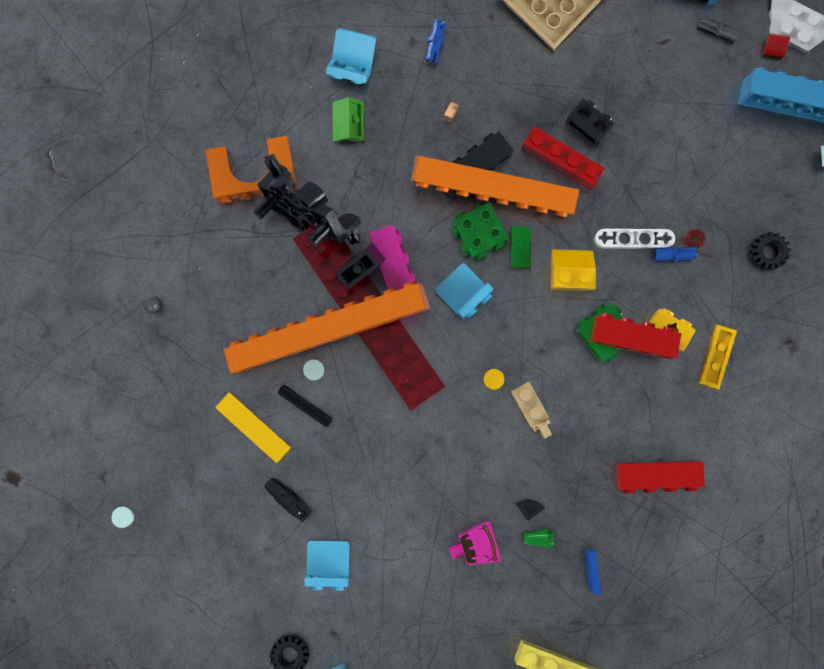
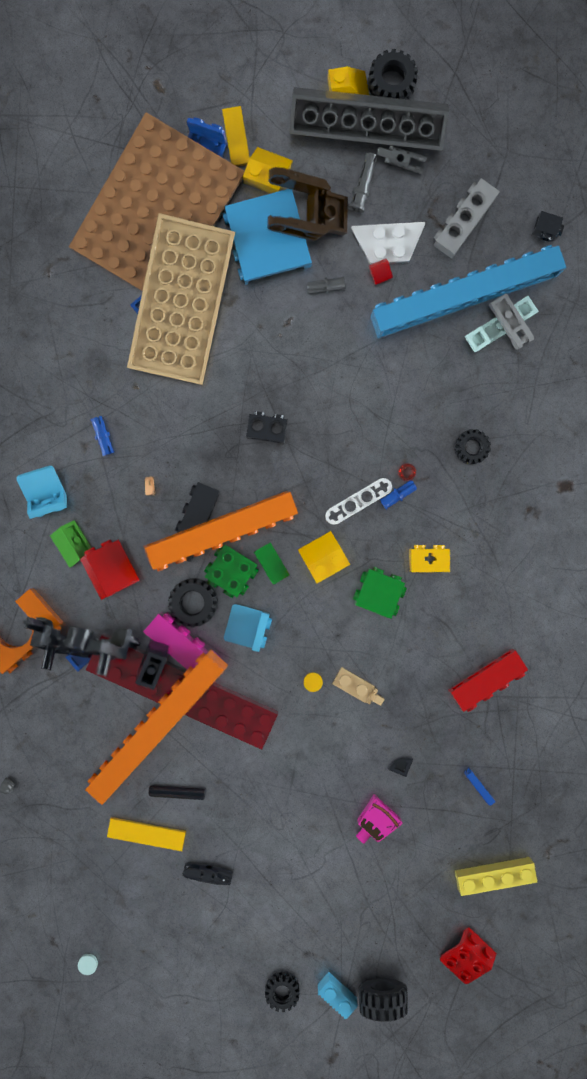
camera: 25 degrees left, 5 degrees up
light aqua tile [303,359,324,381] -> none
medium azure bracket [305,541,350,591] -> none
red brick [521,126,605,191] -> none
green cone [524,528,554,550] -> none
red brick [590,313,682,360] -> none
yellow tile [698,324,737,390] -> none
none -> blue tile [65,655,92,671]
none -> red brick [80,539,140,600]
none -> black tyre [168,578,218,627]

